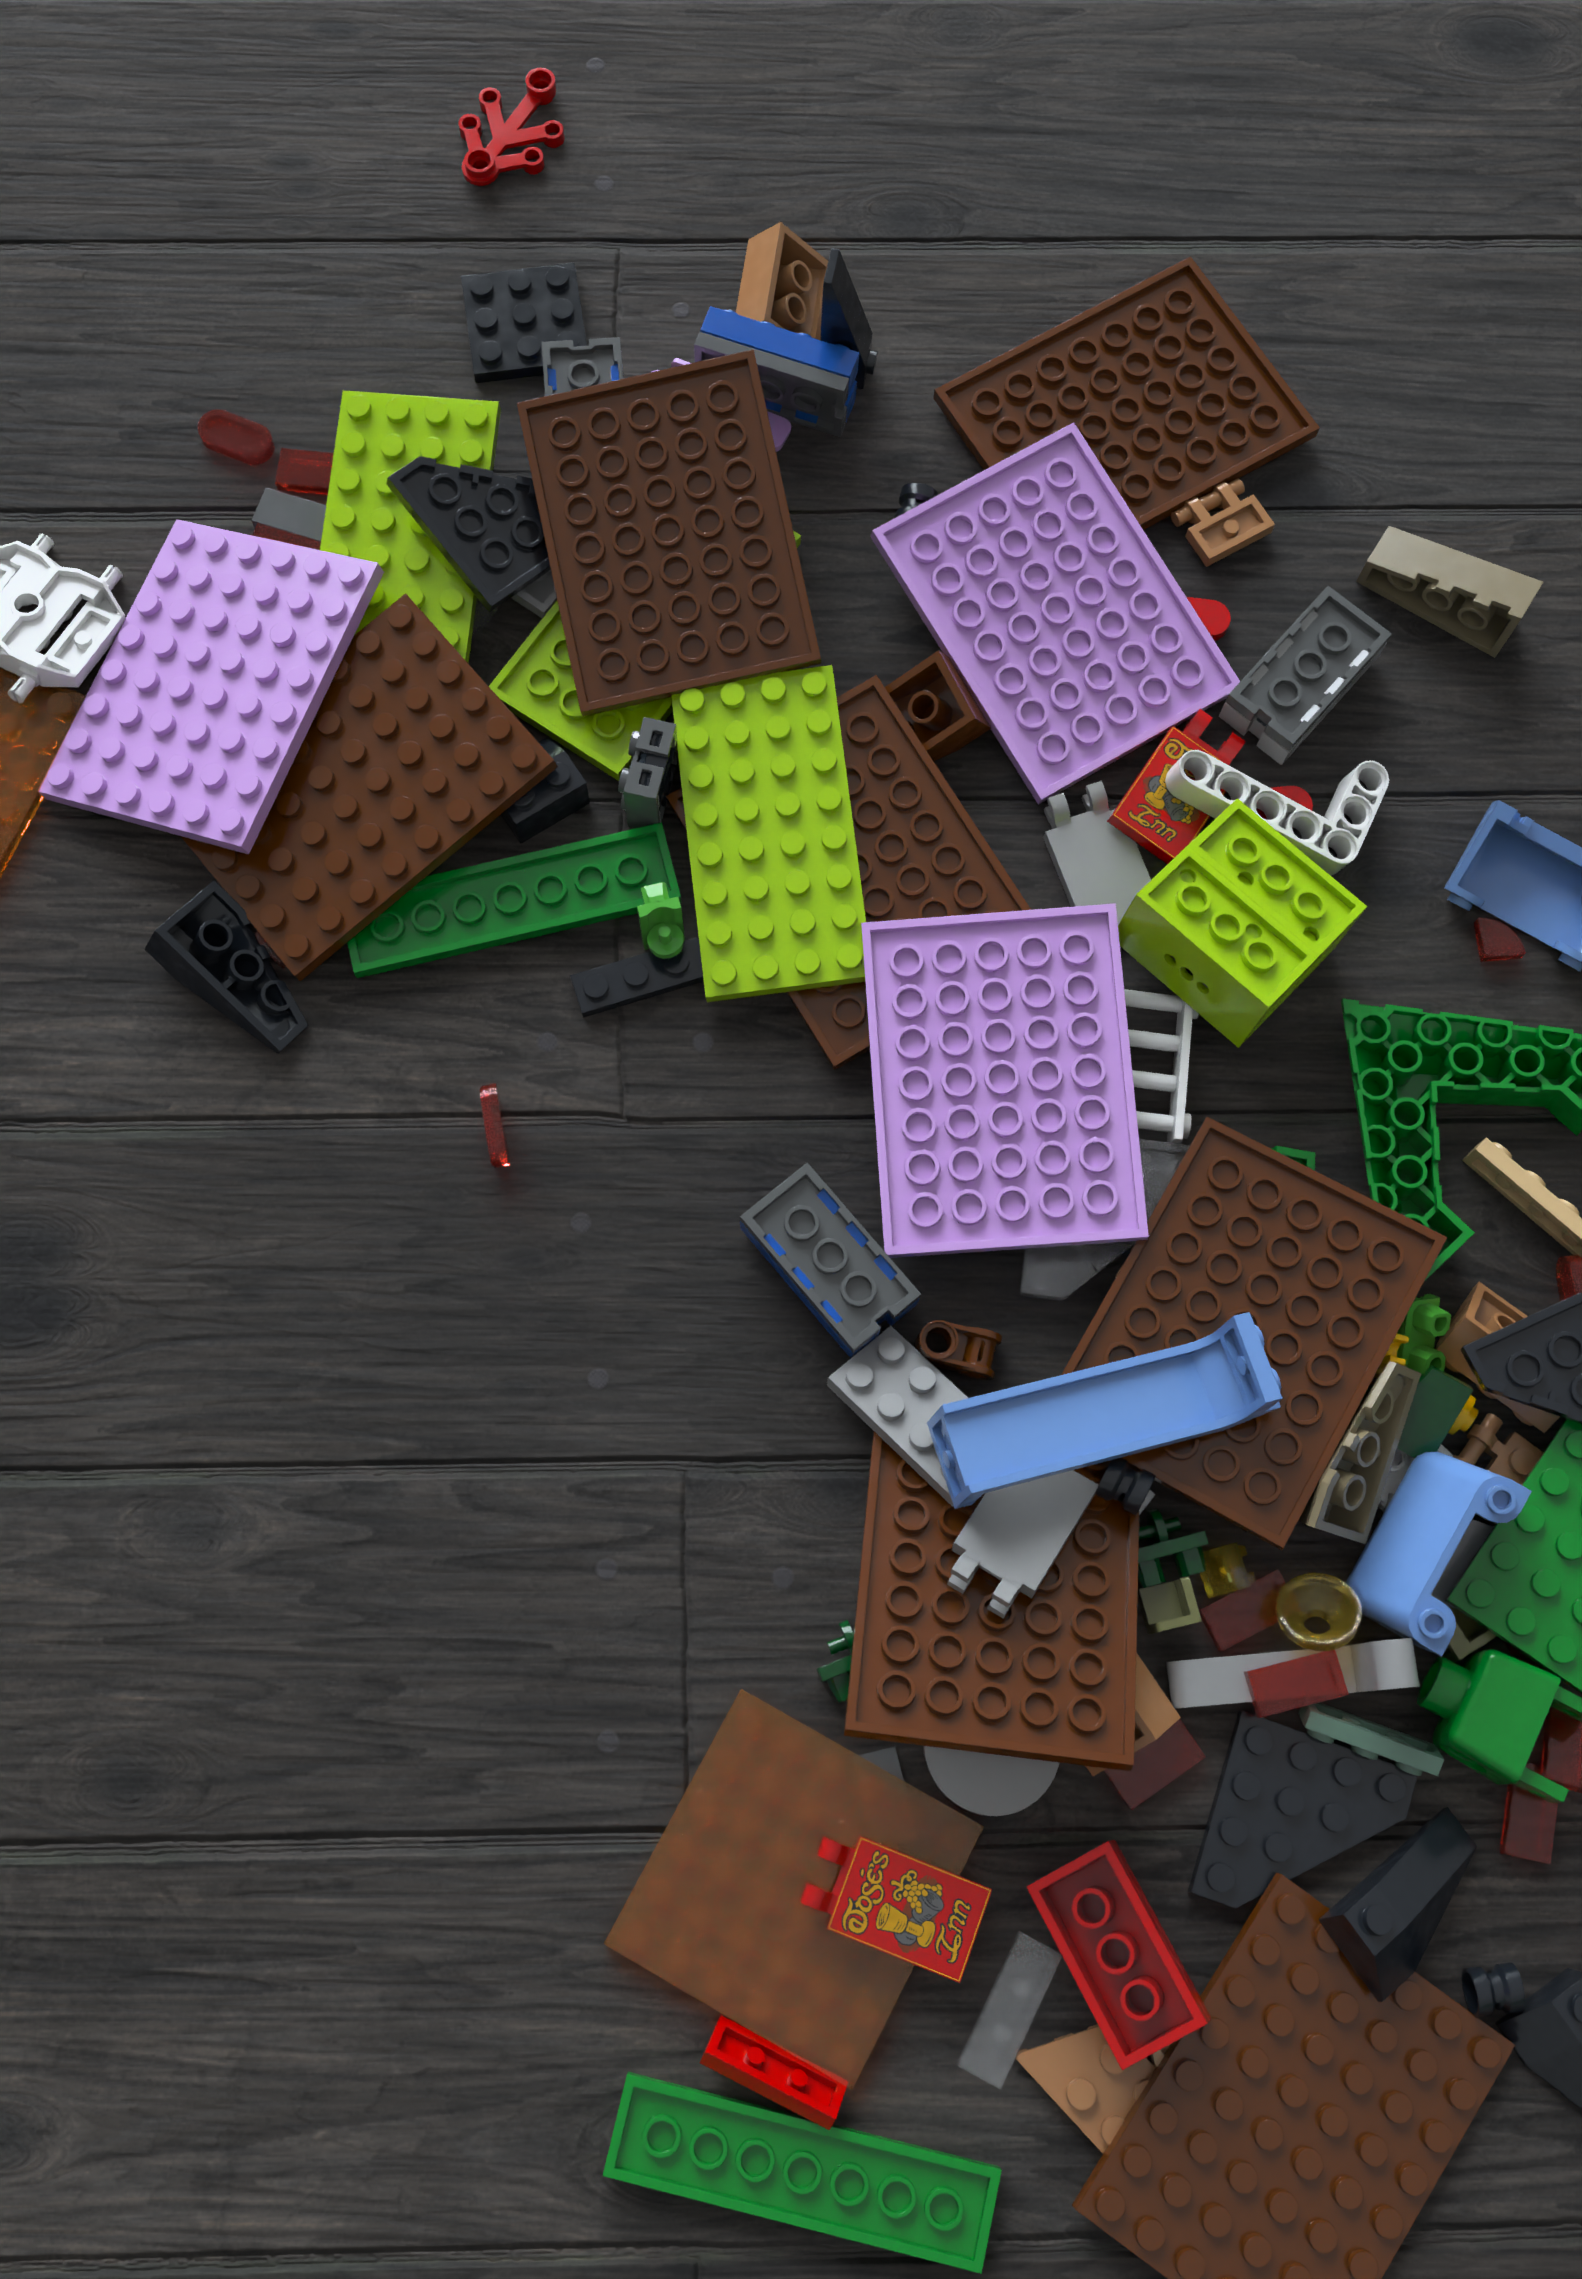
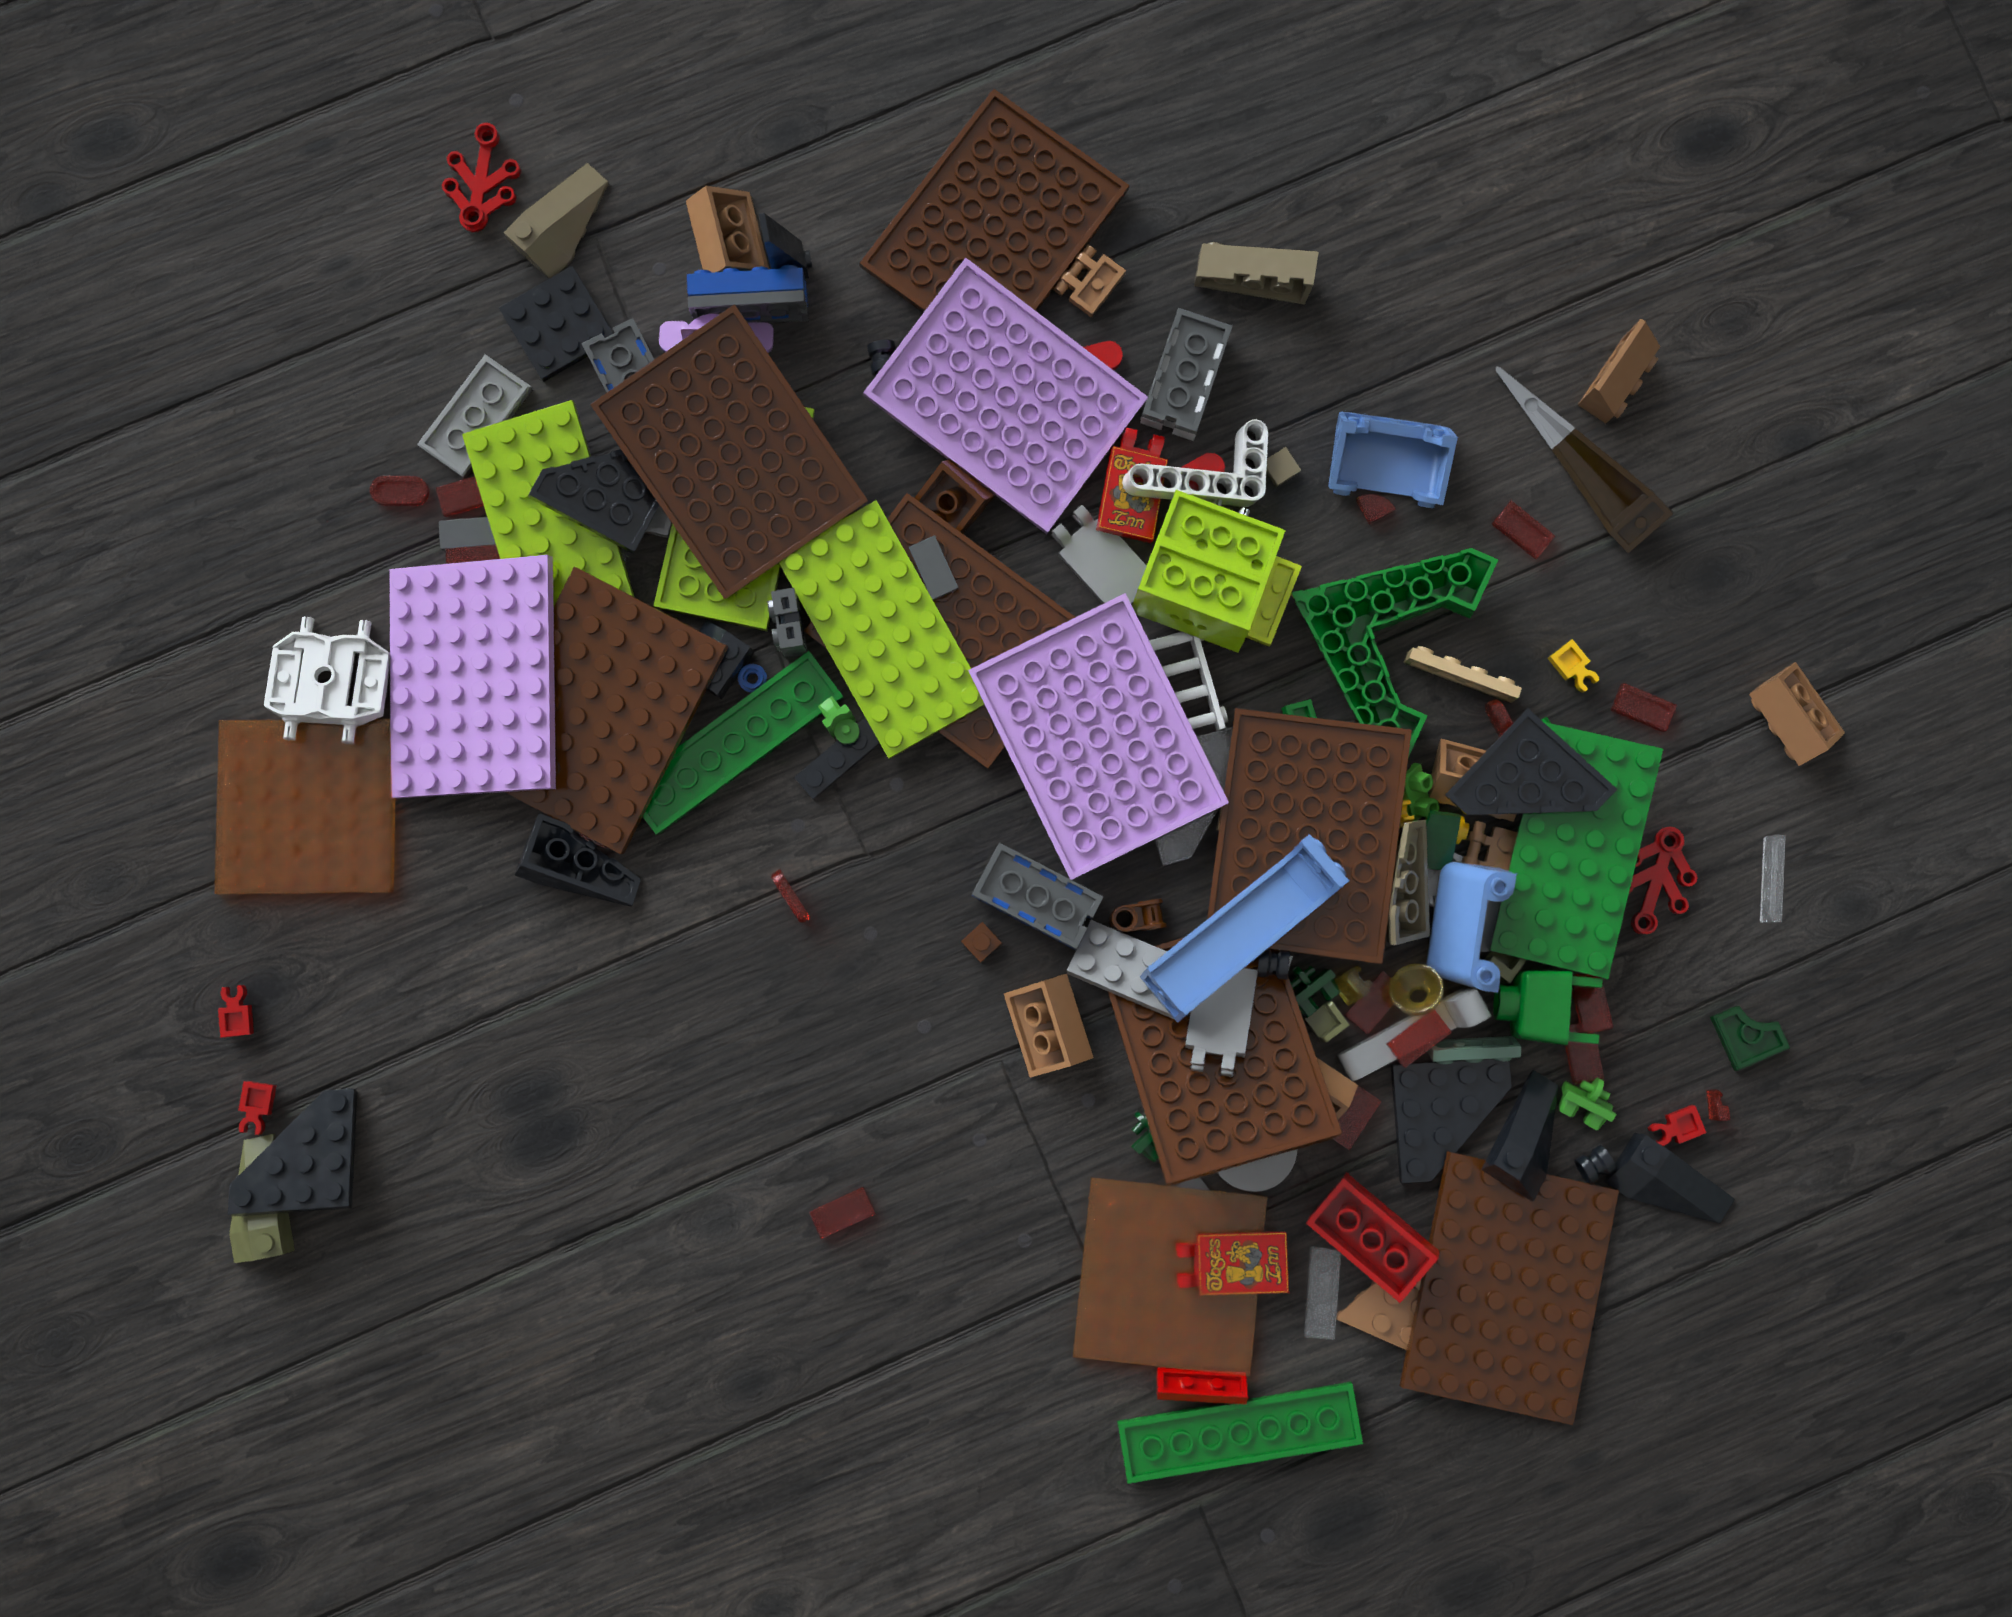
camera: 25 degrees left, 10 degrees up
none -> light grey tile [417,354,533,479]
none -> dark tan wedge [504,163,609,278]
none -> blue plate [738,664,767,693]
none -> clear red tile [809,1186,875,1239]
none -> dark grey tile [909,535,959,601]
none -> reddish brown plate [961,922,1002,963]
none -> medium nougat slope [1004,974,1094,1077]
none -> neon yellow plate [1246,556,1302,646]
none -> dark tan tile [1266,447,1301,488]
none -> bright green hips [1558,1078,1616,1130]

